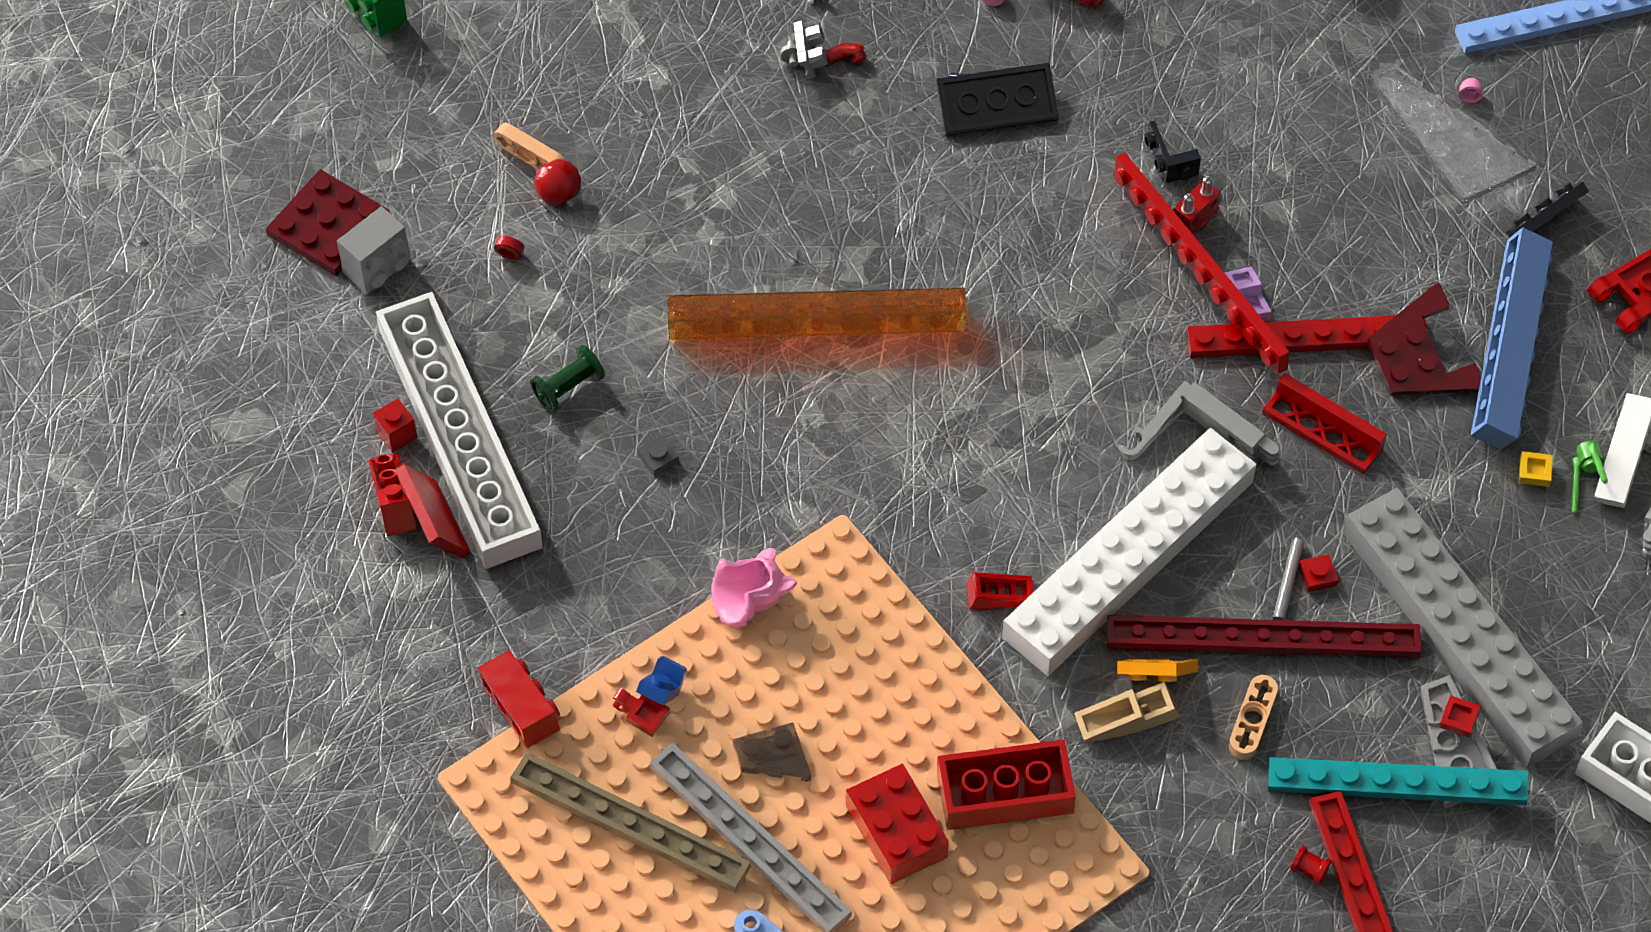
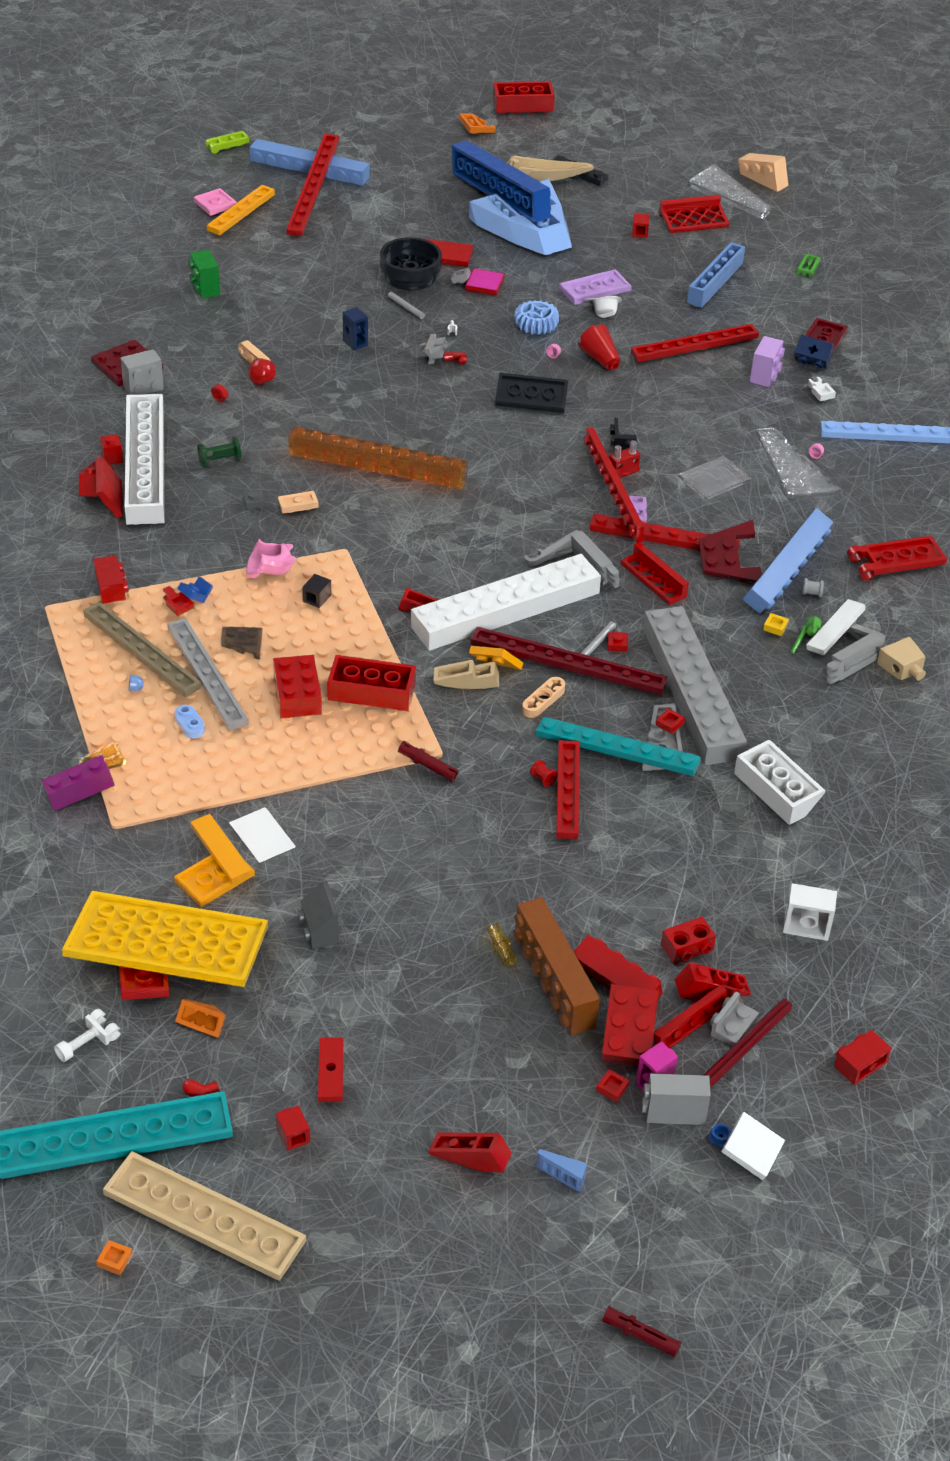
camera: 15 degrees right, 15 degrees down
black plate [1506,182,1589,238] -> none
none -> medium blue hinge [129,675,144,692]
none -> light nougat plate [278,491,318,514]
none -> black brick [302,574,332,608]
none -> dark blue brick [343,307,368,350]
none -> dark red pin [398,741,459,782]
none -> clear piece [678,456,751,500]
none -> light grey bush [802,578,824,598]

